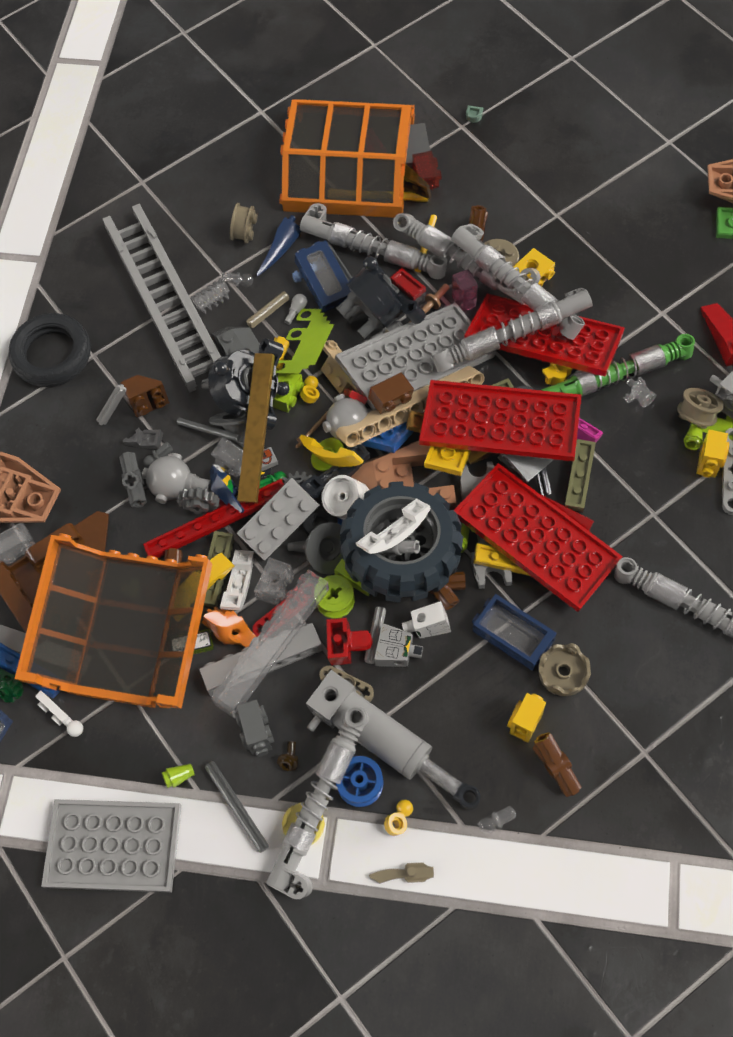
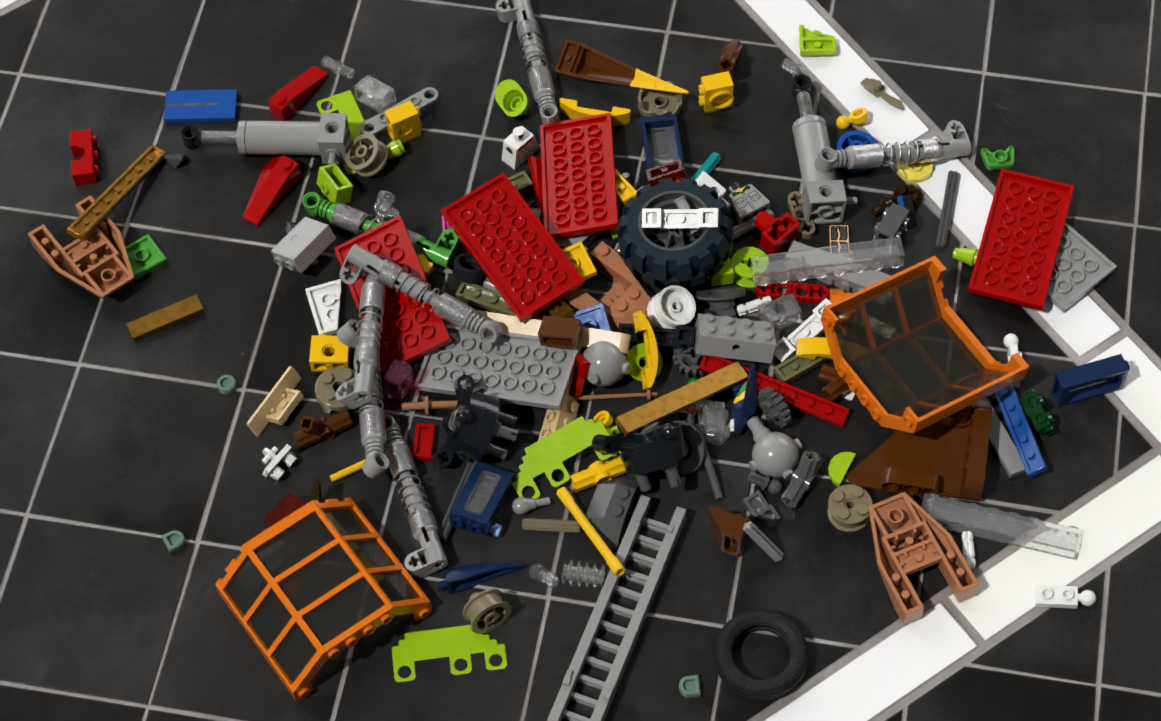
camera: 135 degrees left, 5 degrees down
none -> pearl gold tile [126,294,204,341]
none -> sand green tile [217,375,237,395]
none -> tan bracket [247,366,304,436]
none -> white hips [262,444,297,481]
none -> light grey piece [270,217,336,273]
none -> white wing [305,279,342,336]
none -> lime brick [316,163,353,204]
none -> lime piece [392,625,507,682]
none -> lime piece [495,79,529,117]
none -> white torso [502,126,539,170]
none -> reddish brown plate [554,39,690,95]
none -> yellow piece [556,487,626,577]
none -> yellow slope [560,98,631,127]
none -> clear red brick [646,158,688,187]
none -> sand green tile [679,675,701,698]
none -> teal axle [691,152,721,180]
none -> white axle [736,296,773,316]
none -> lime wing [799,25,836,56]
none -> dark tan wheel [827,484,872,532]
none -> lime tile [828,452,856,487]
none -> tile [829,225,850,260]
none -> dark brown gear [893,183,923,208]
none -> black sticker [897,194,917,228]
none -> red plate [967,168,1074,310]
none -> bright green piece [980,146,1015,170]

